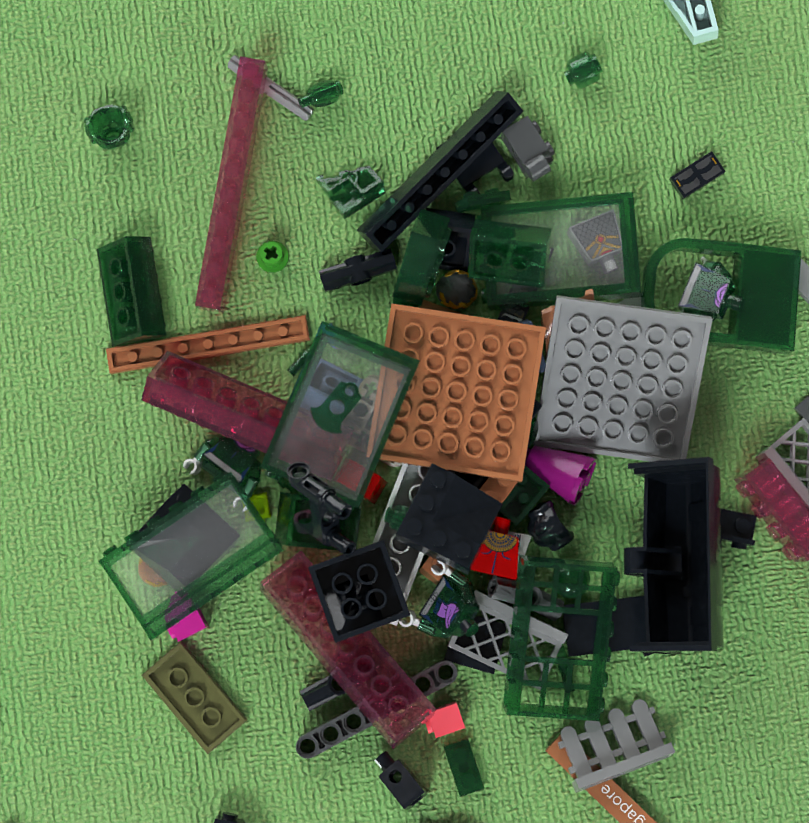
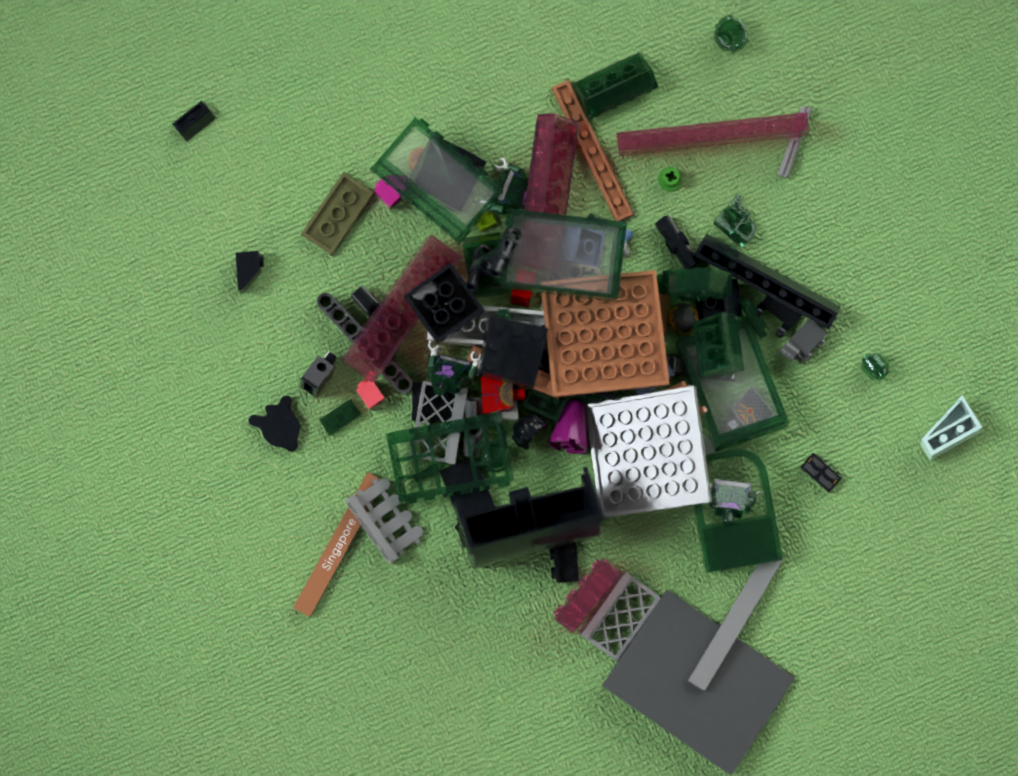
camera: 80 degrees right, 0 degrees up
clear green plant [298,80,344,108] -> none
clear green piece [310,381,361,434] -> none

